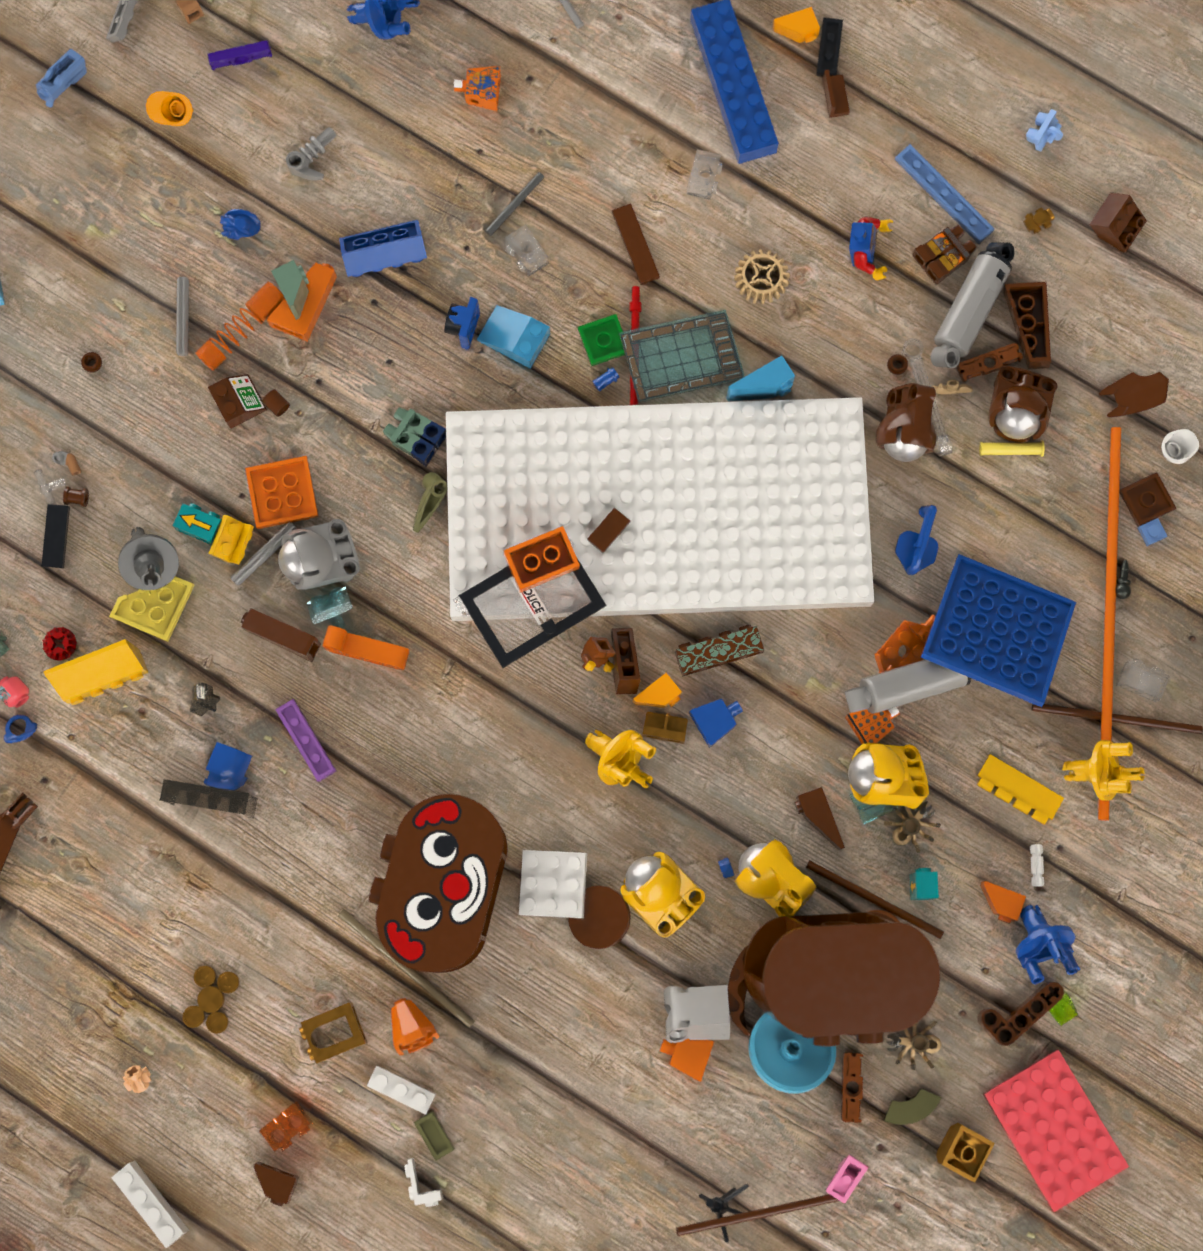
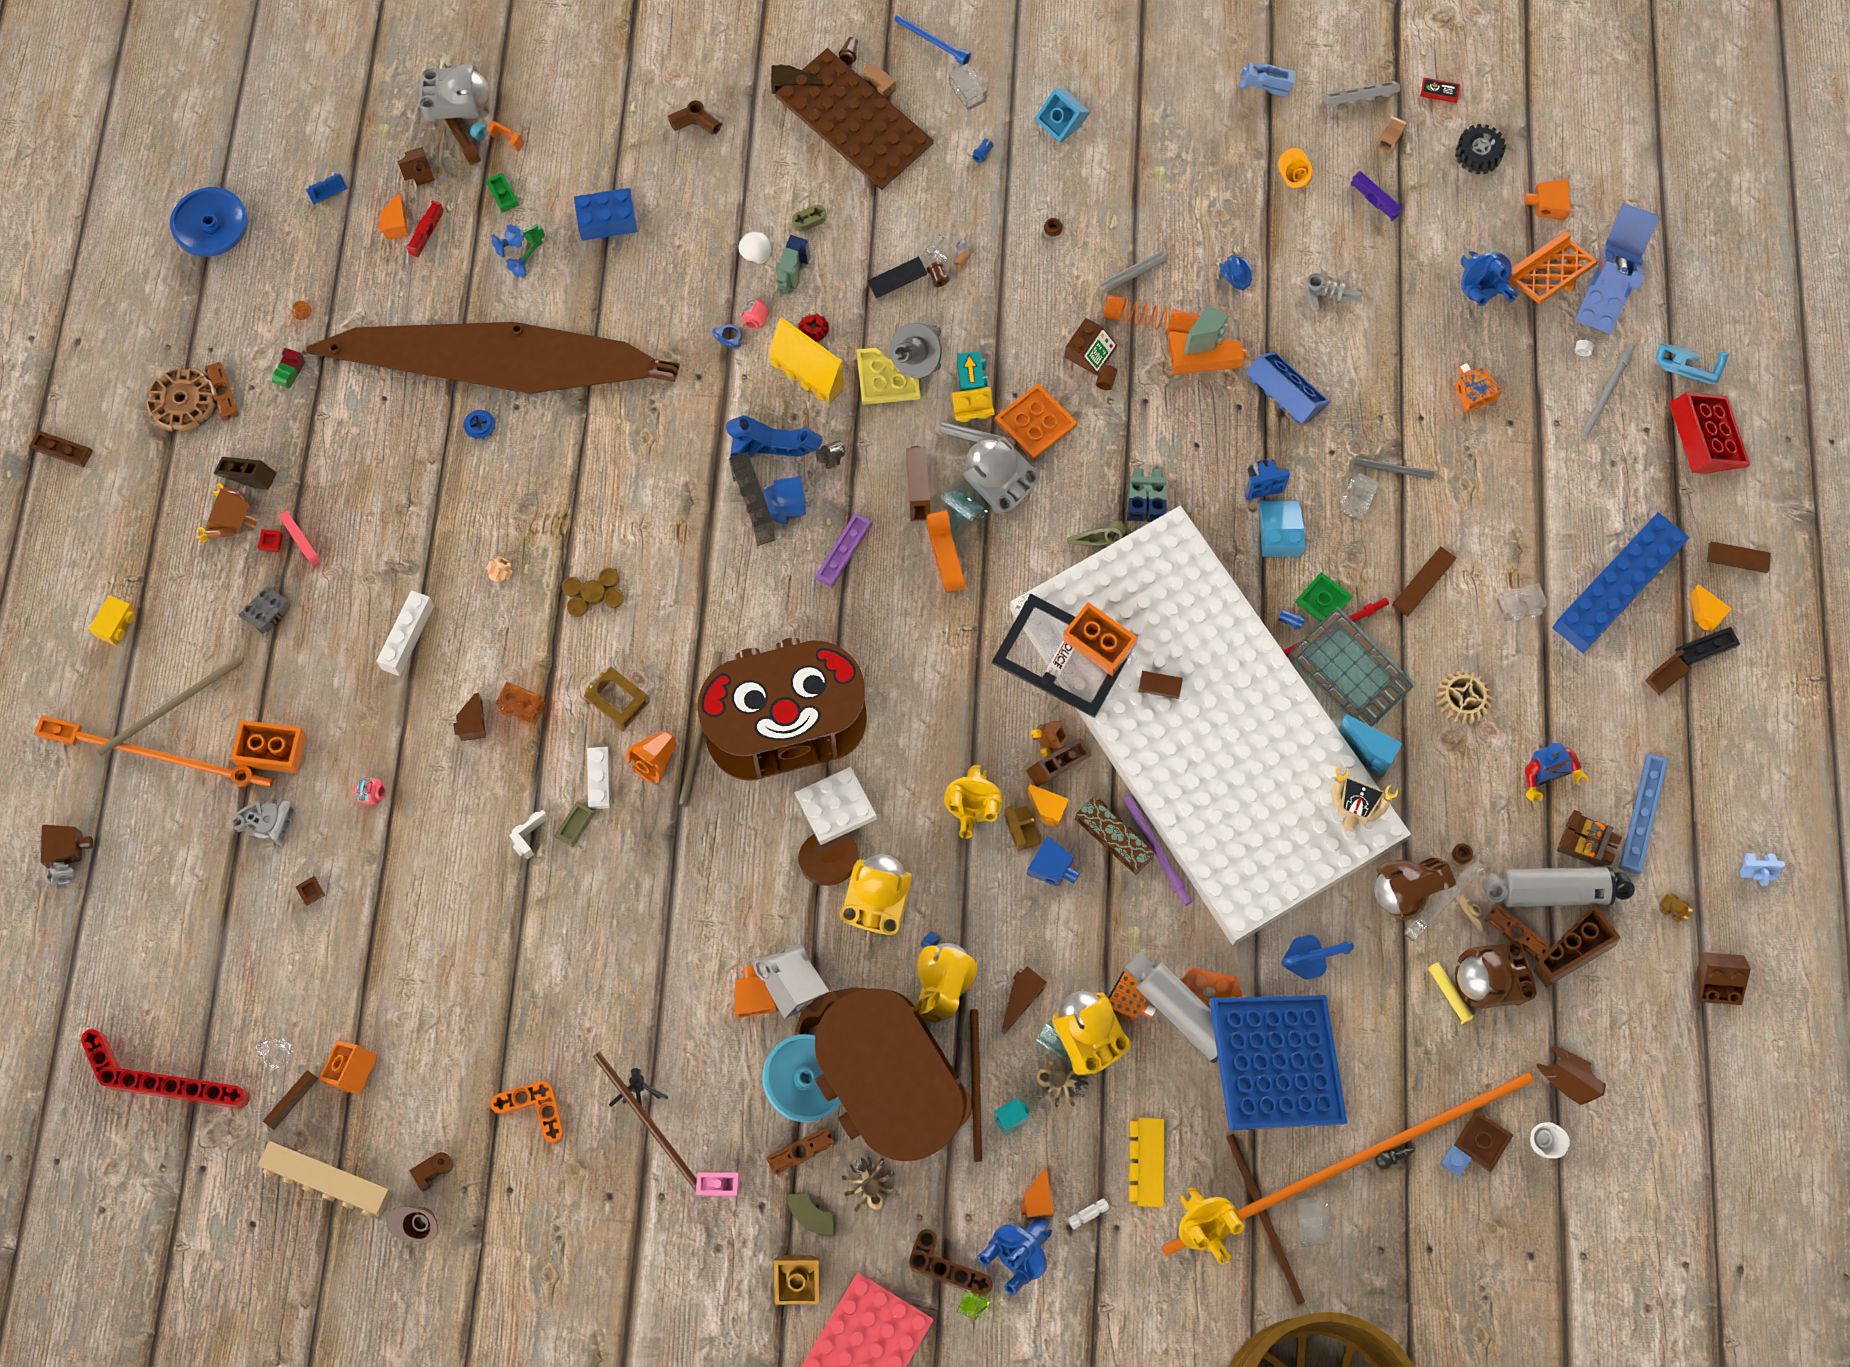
camera: 60 degrees right, 10 degrees down
none -> blue connector [726,415,823,460]
none -> medium lavender bar [1123,795,1192,906]
none -> torso [1331,766,1399,832]

